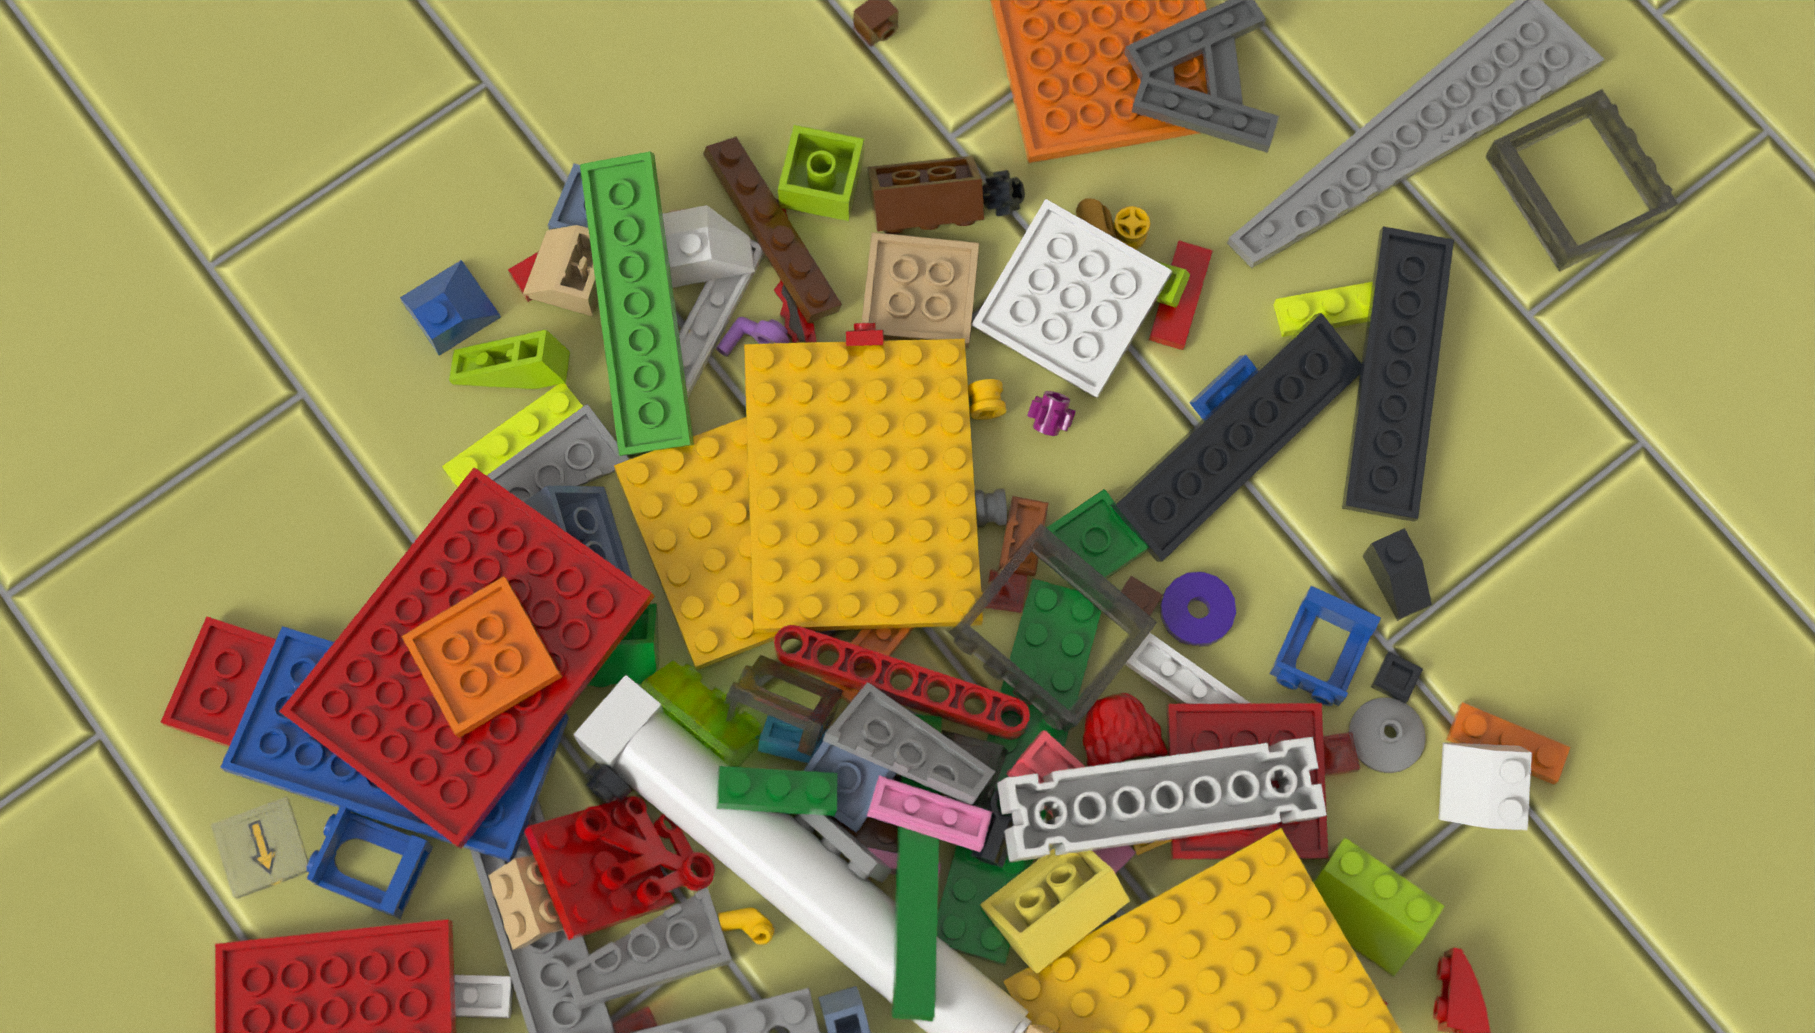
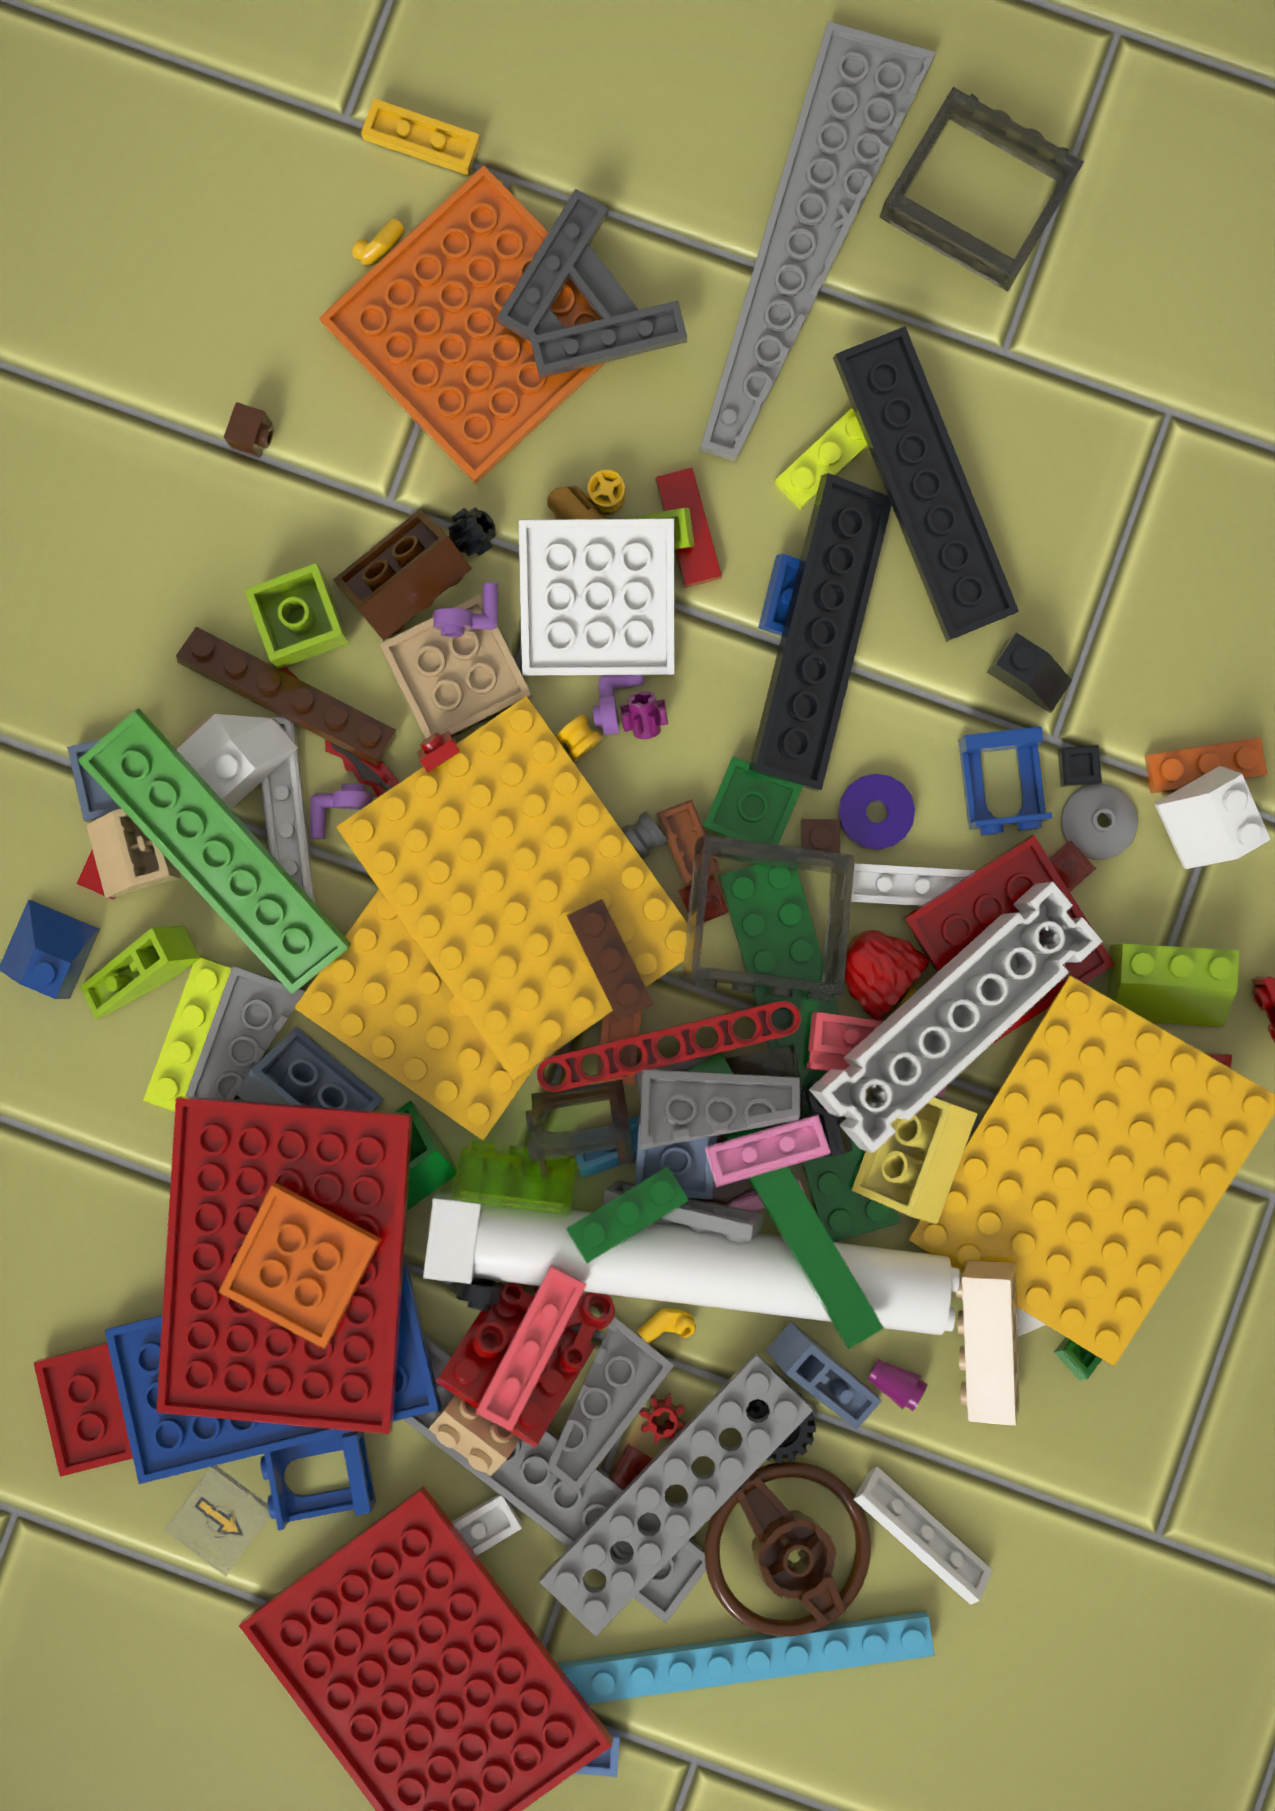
camera: 30 degrees left, 15 degrees up
none -> medium lavender plate [433,583,498,637]
none -> coral plate [476,1265,586,1432]
none -> reddish brown plate [567,899,654,1022]
none -> medium lavender plate [593,675,644,735]
none -> red gear [639,1393,686,1444]

